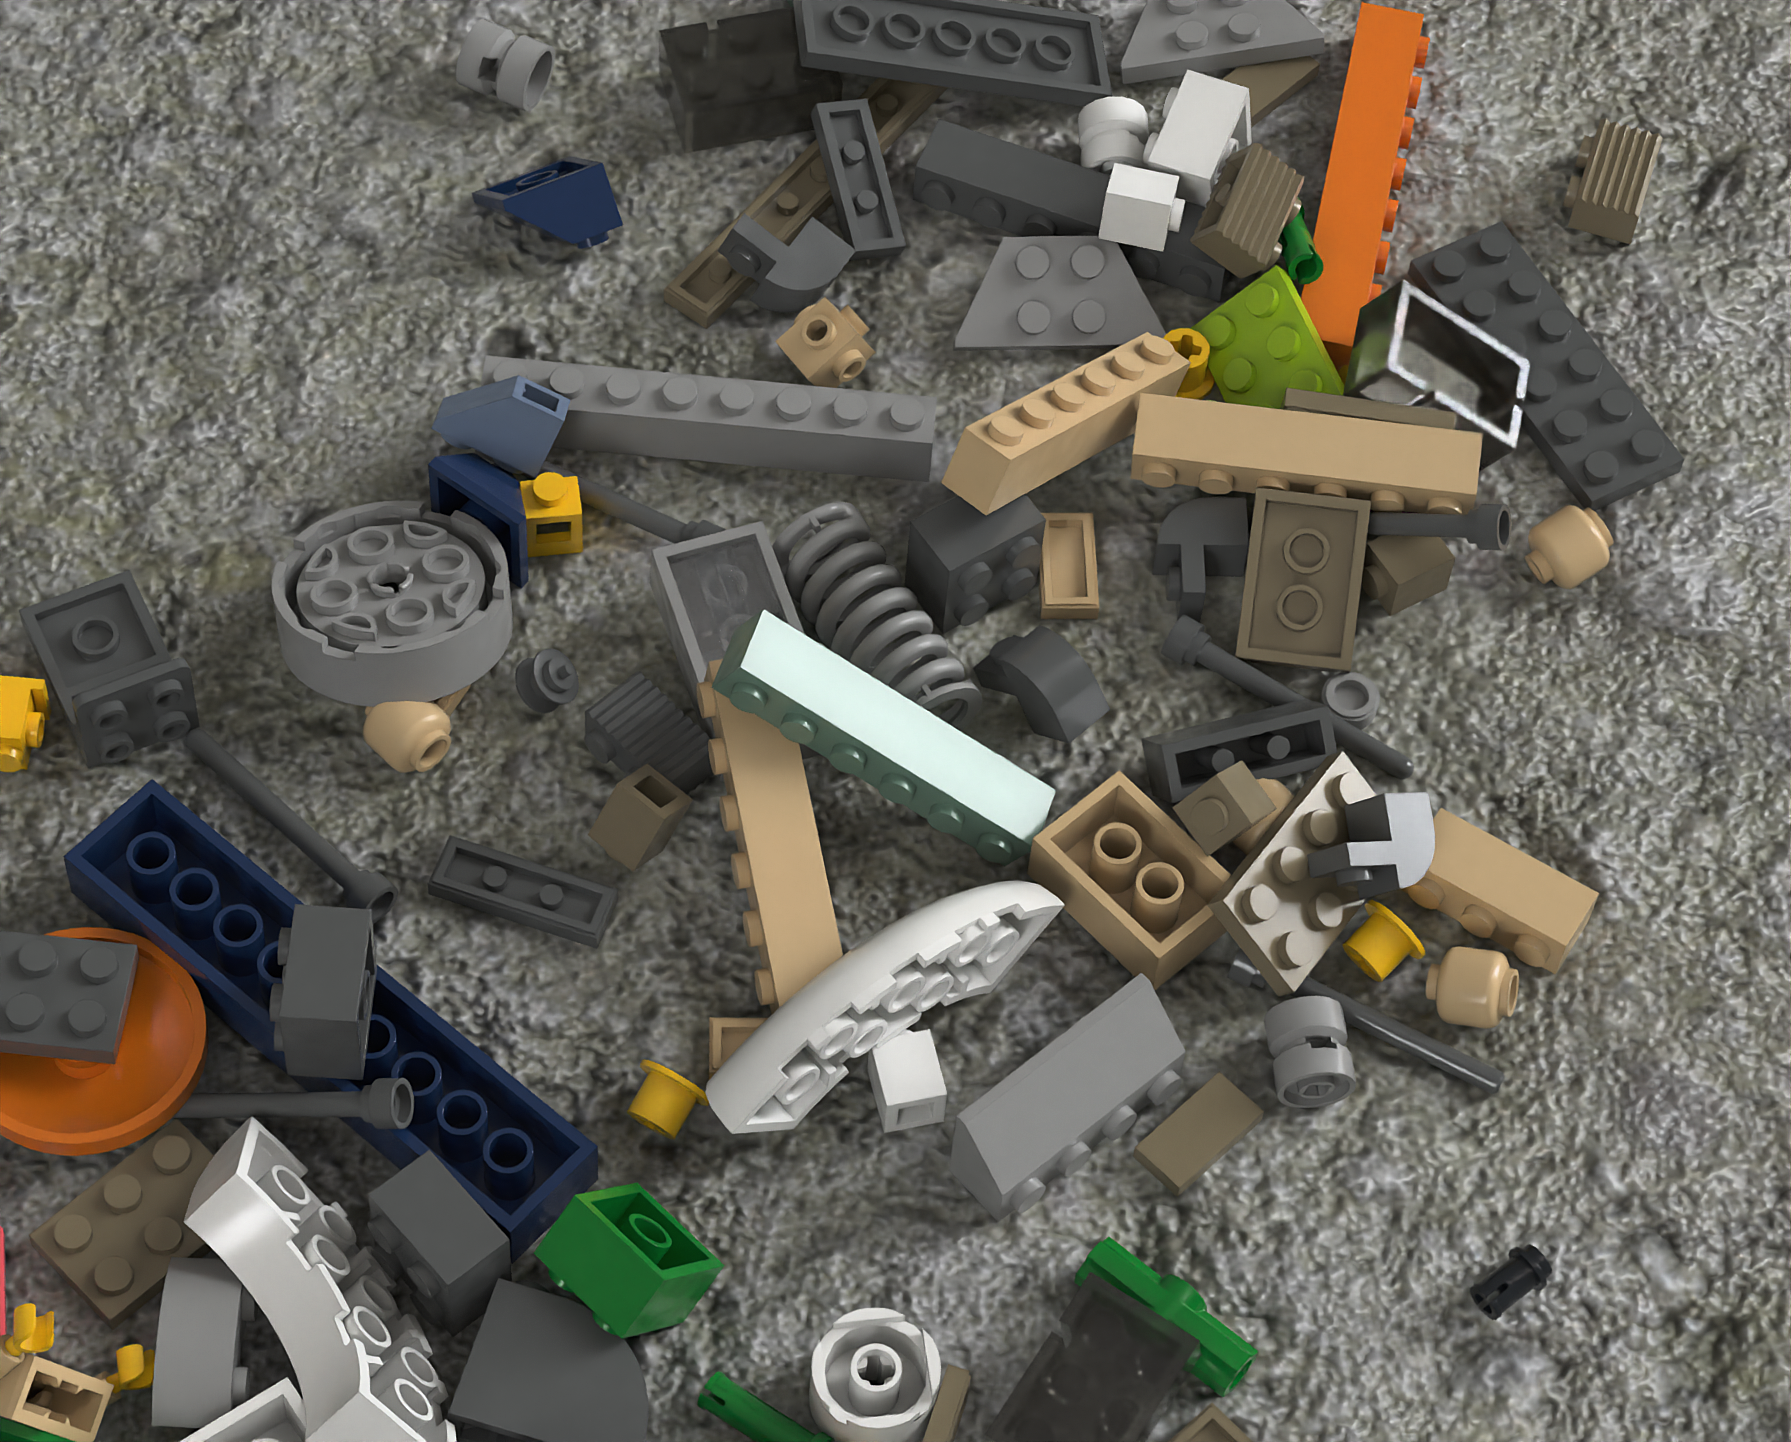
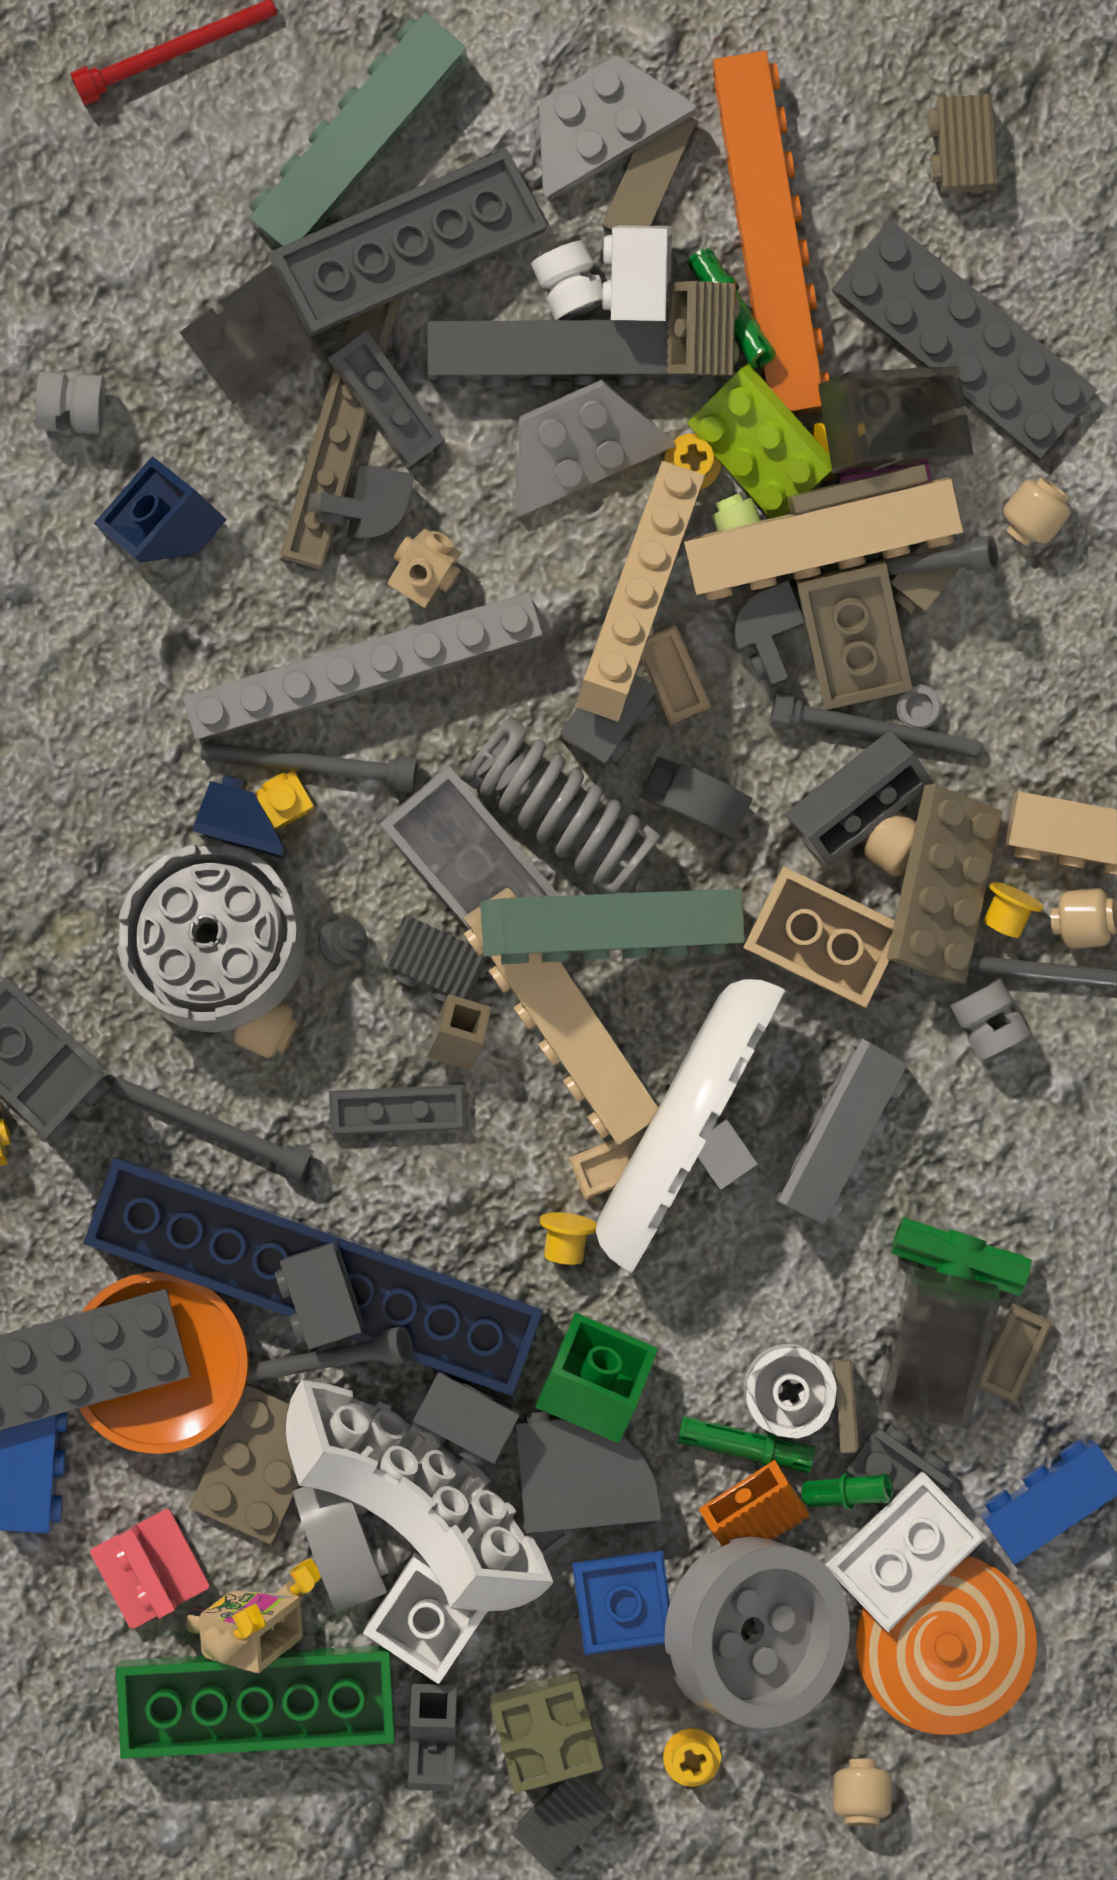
camera: 15 degrees left, 30 degrees up
sand blue slope [431,375,570,478] -> none
white brick [1098,163,1186,252] -> none
dark tan tile [1133,1071,1264,1197] -> none
dark tan brick [1172,760,1277,857] -> none
brick [1307,792,1435,900] -> none

